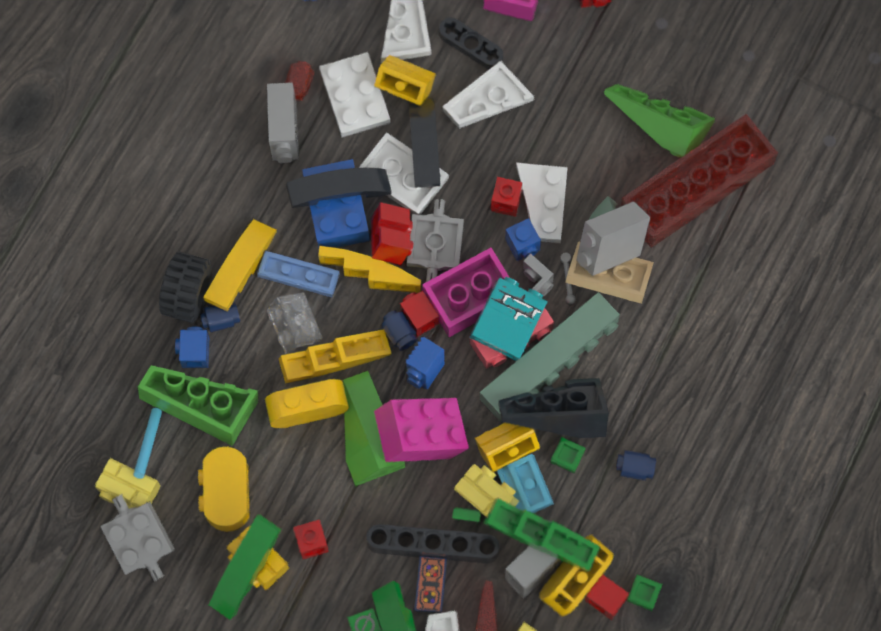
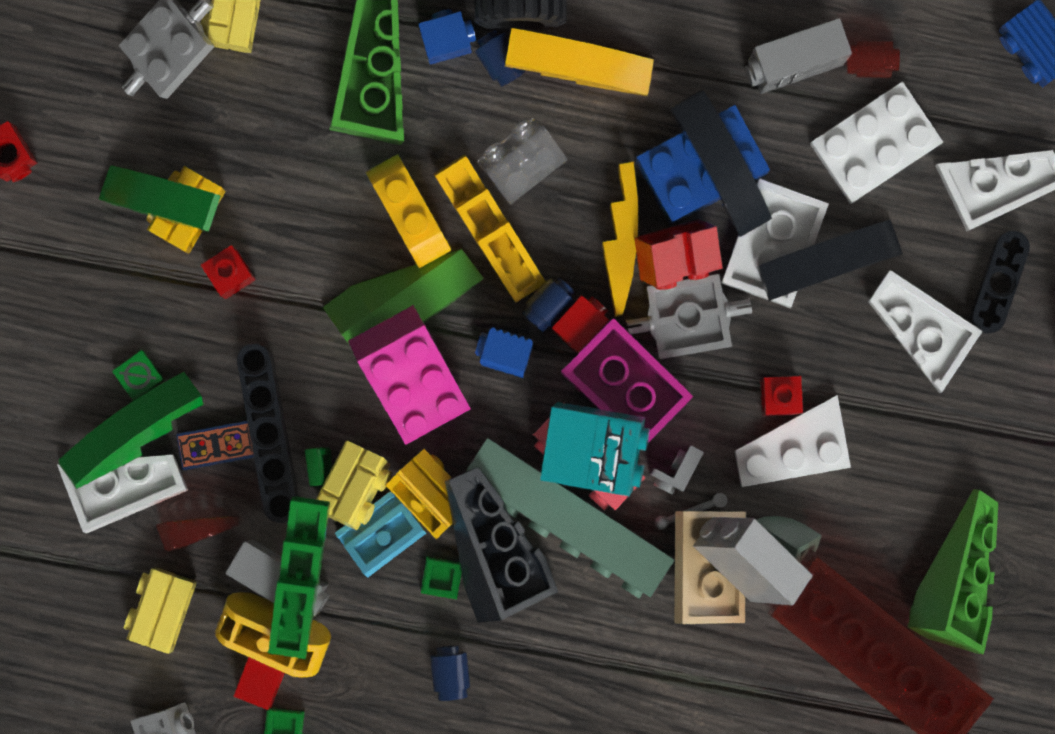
camera: 75 degrees right, 15 degrees up
medium azure bar [134,408,162,479] -> none
yellow brick [198,447,250,532] -> none
medium blue tile [257,251,340,297] -> none
yellow brick [374,55,435,106] -> none
blue brick [505,218,541,261] -> none

